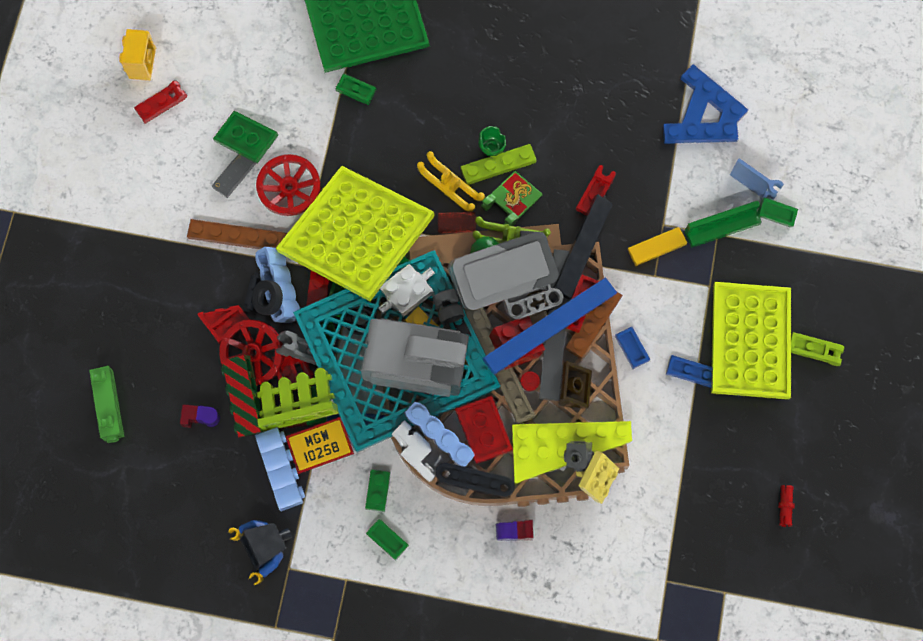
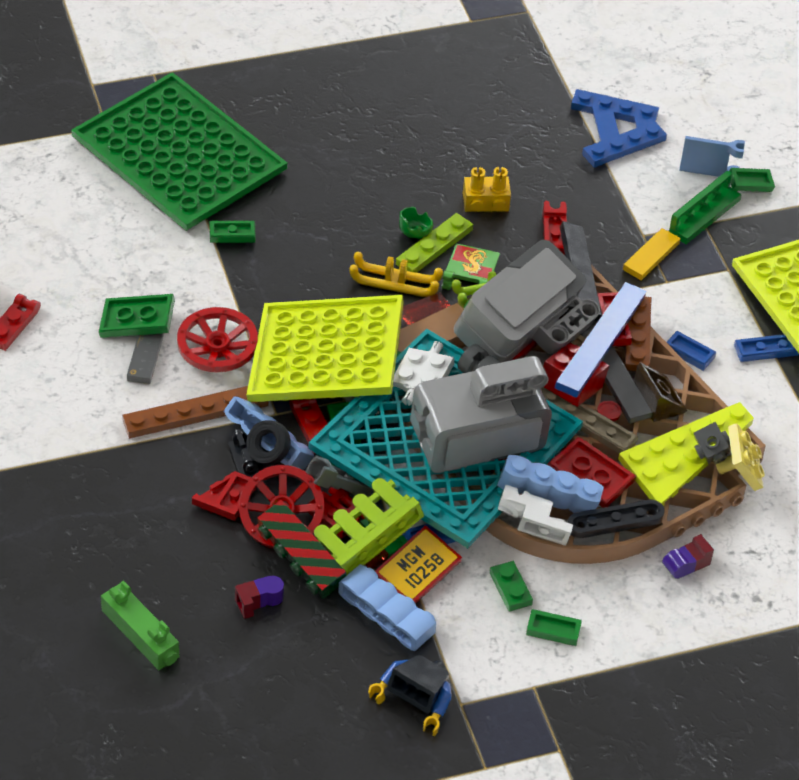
camera: 30 degrees left, 25 degrees down
none -> yellow brick [463,167,511,212]

